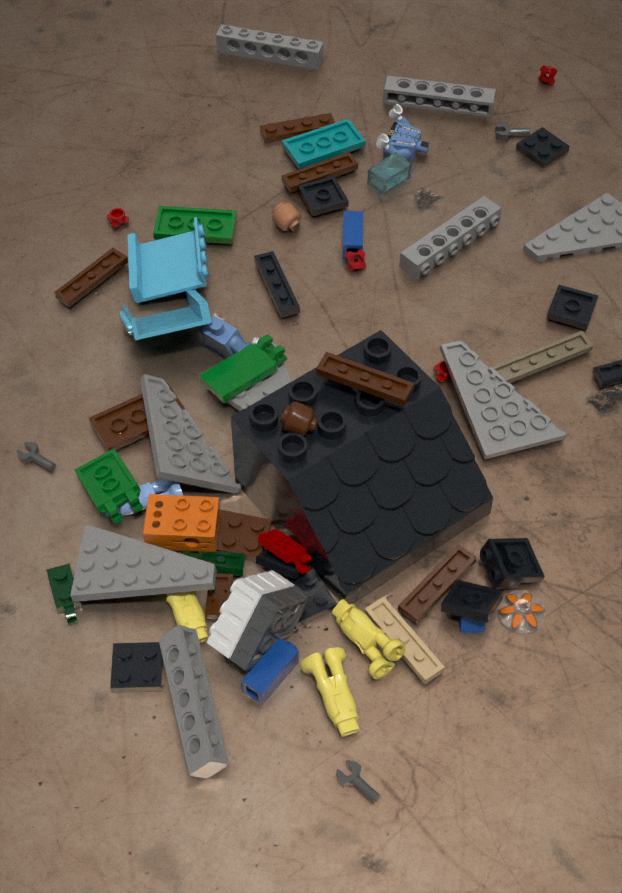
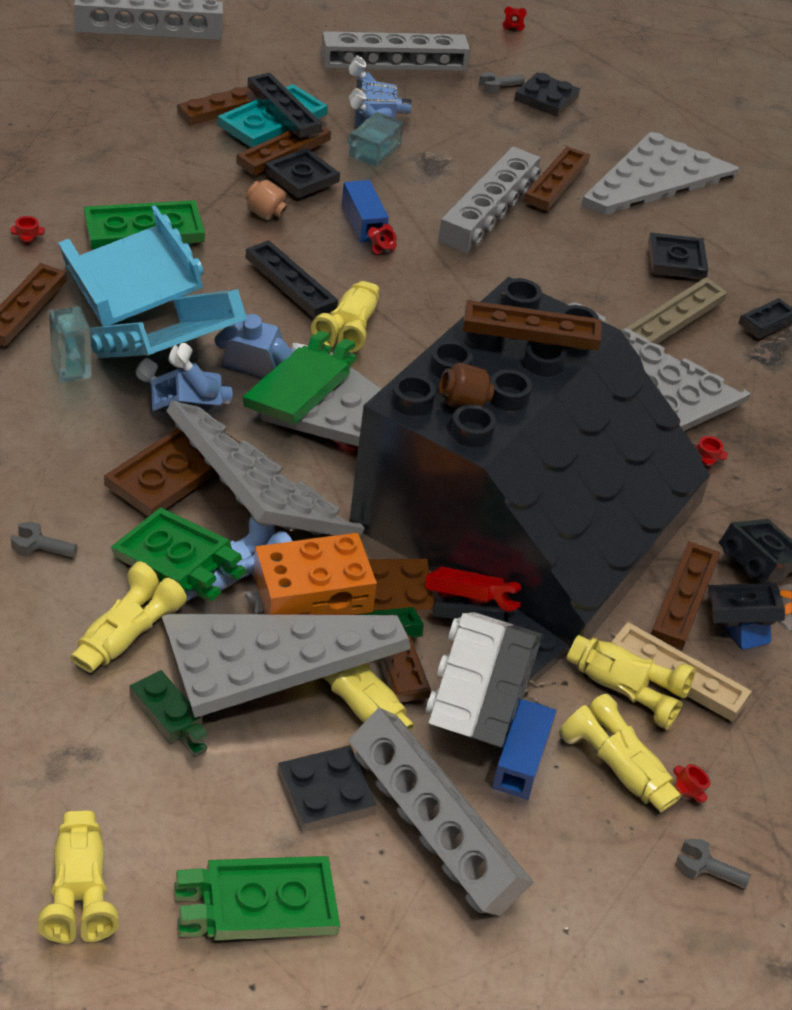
camera: 25 degrees left, 10 degrees down
none -> clear light blue brick [49,306,91,383]
none -> light yellow piece [70,561,187,673]
none -> medium blue torso [136,343,233,412]
none -> green tile [174,856,340,940]
none -> black plate [247,73,322,138]
none -> light yellow piece [311,281,380,353]
none -> reddish brown plate [523,146,590,211]
none -> red plate [673,764,711,803]
none -> red plate [694,436,728,466]

